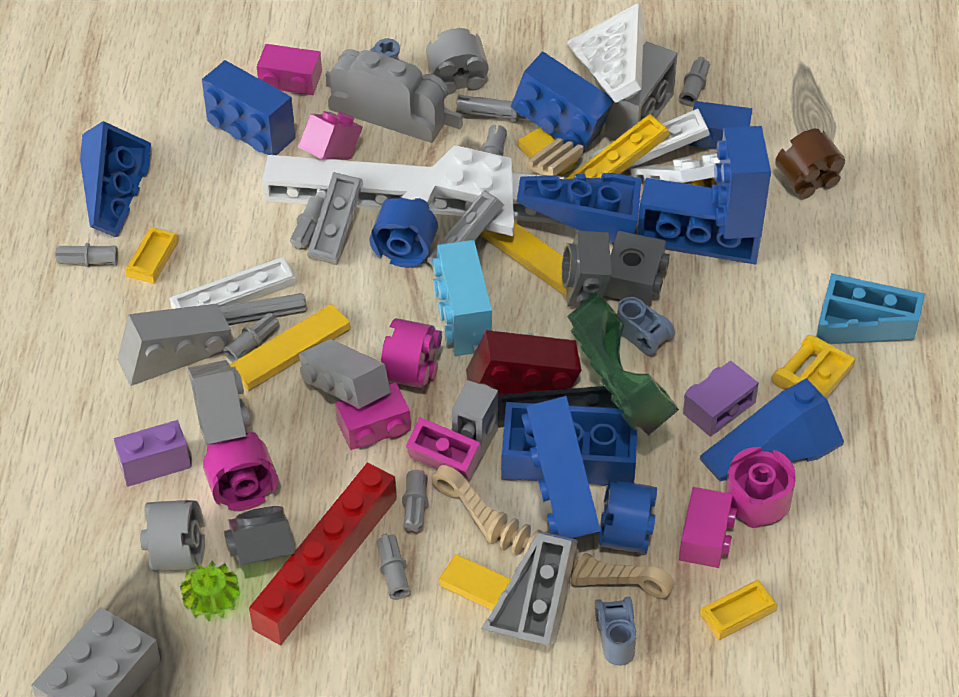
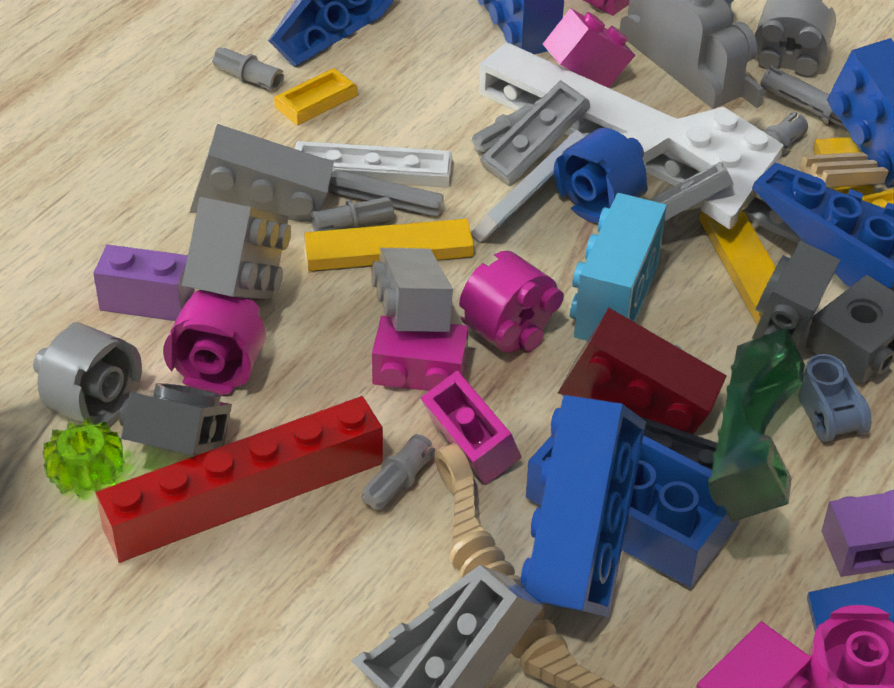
camera: 30 degrees right, 5 degrees down
light grey axle [377,533,411,600] -> none
yellow tile [439,554,511,610] -> none
light grey brick [452,380,498,459] -> none
blue brick [599,480,657,553] -> none
none -> white tile [471,129,584,243]

